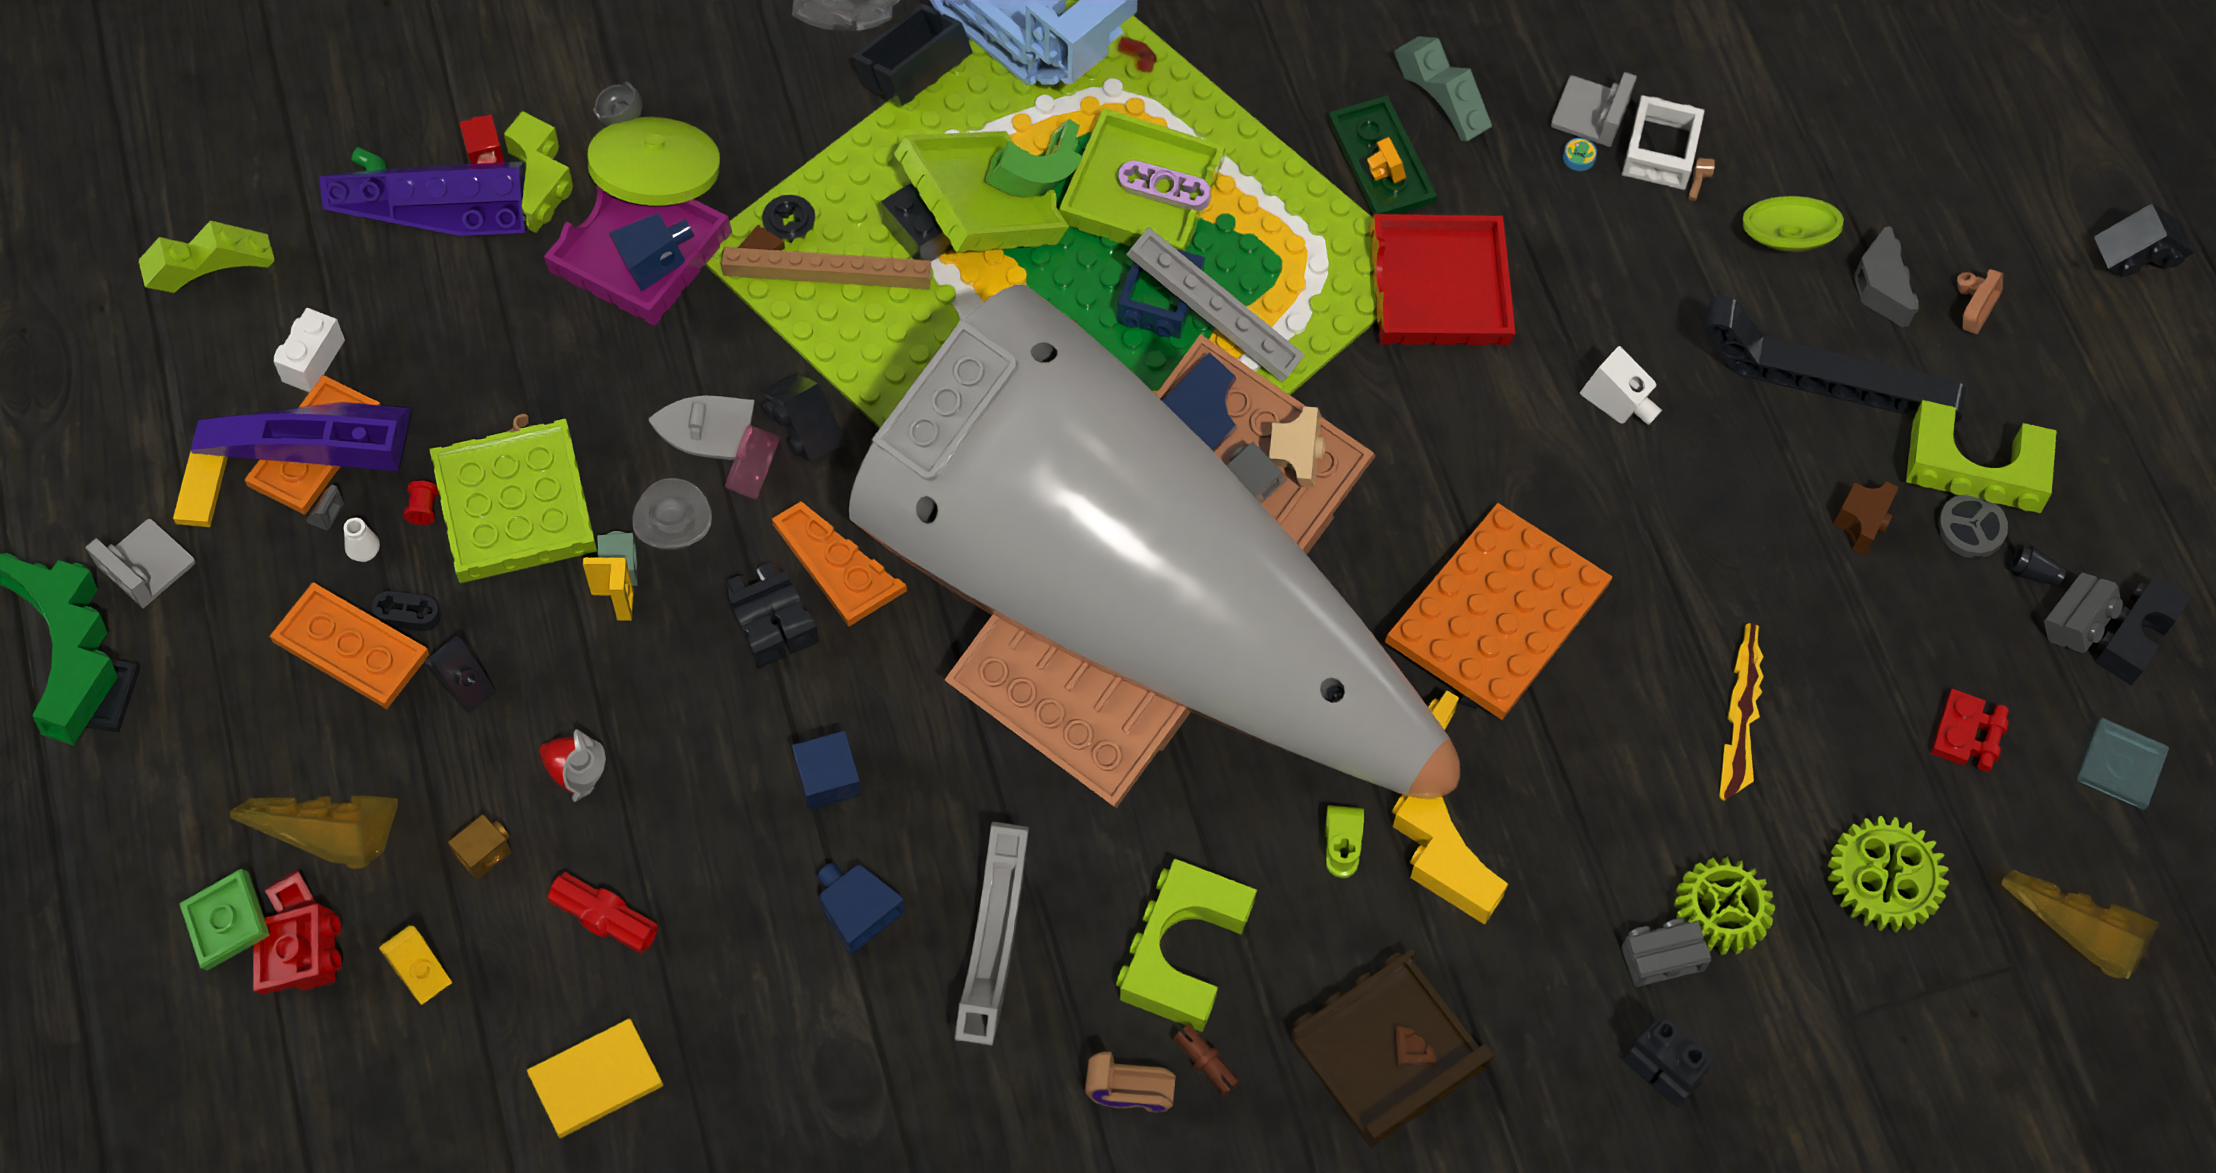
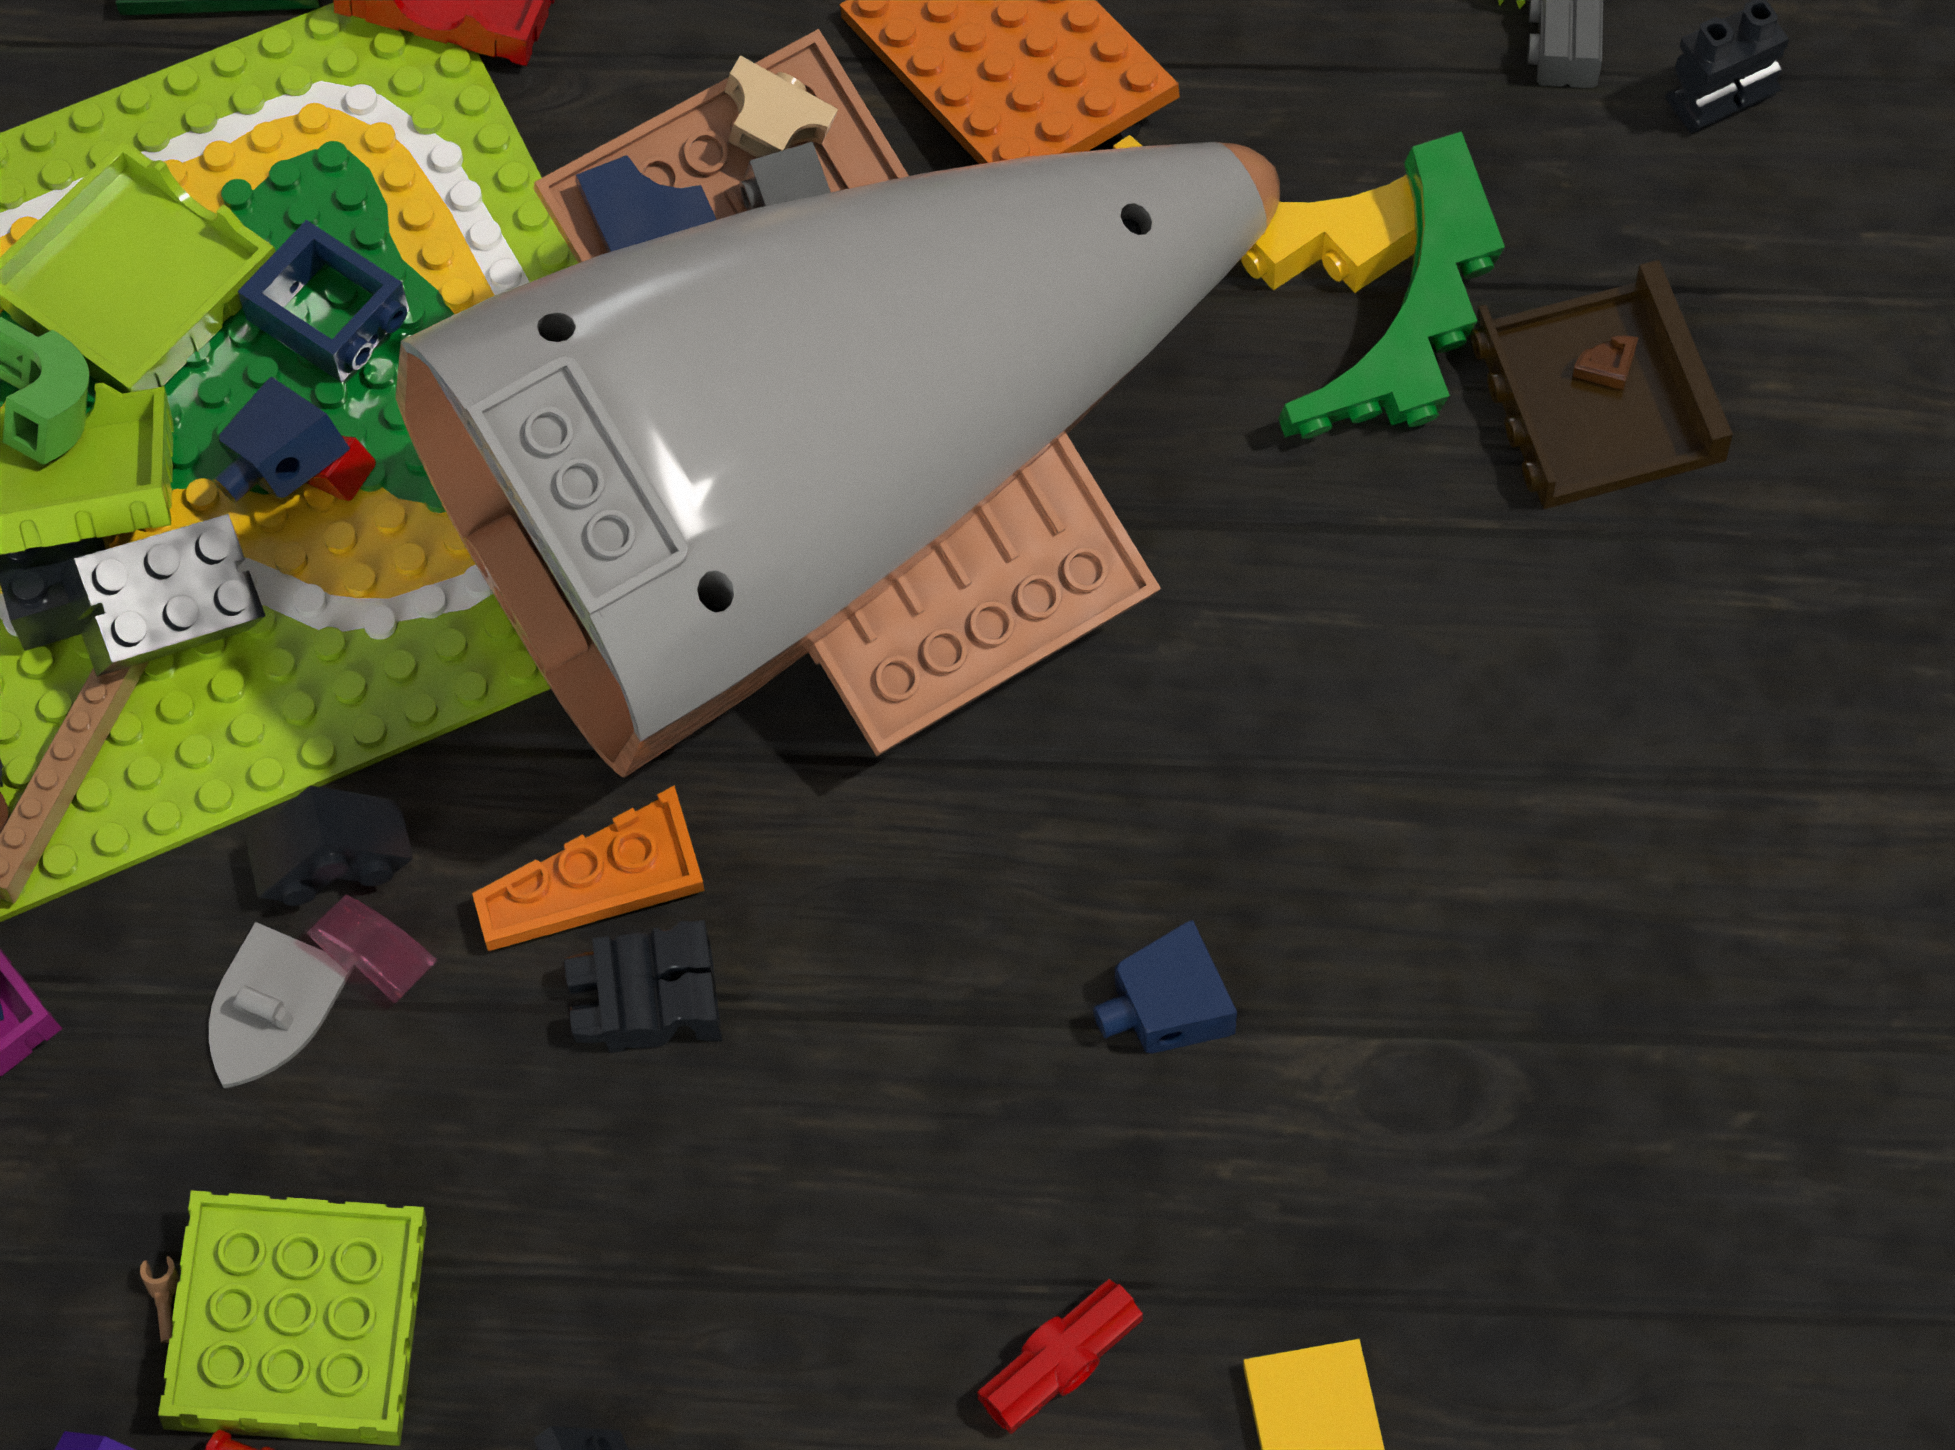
camera: 65 degrees left, 0 degrees up
light grey hat [539,729,606,802] -> none
yellow panel [583,557,634,621] -> none
sand green brick [597,531,638,586] -> none
clear hat [632,478,712,550] -> none
dark blue head [792,731,860,810] -> none
light grey arch [955,822,1029,1045] -> none
medium nougat animal [1085,1052,1176,1112] -> none
lime arch [1116,859,1257,1032] -> none
lavender beam [1119,160,1211,211] -> none
light grey plate [1126,227,1305,382] -> none
copper pin [1173,1024,1241,1096] -> none
lime piece [1325,805,1364,878] -> none
none -> piece [60,514,266,677]
none -> dark blue torso [213,377,350,503]
none -> green arch [1278,131,1505,439]

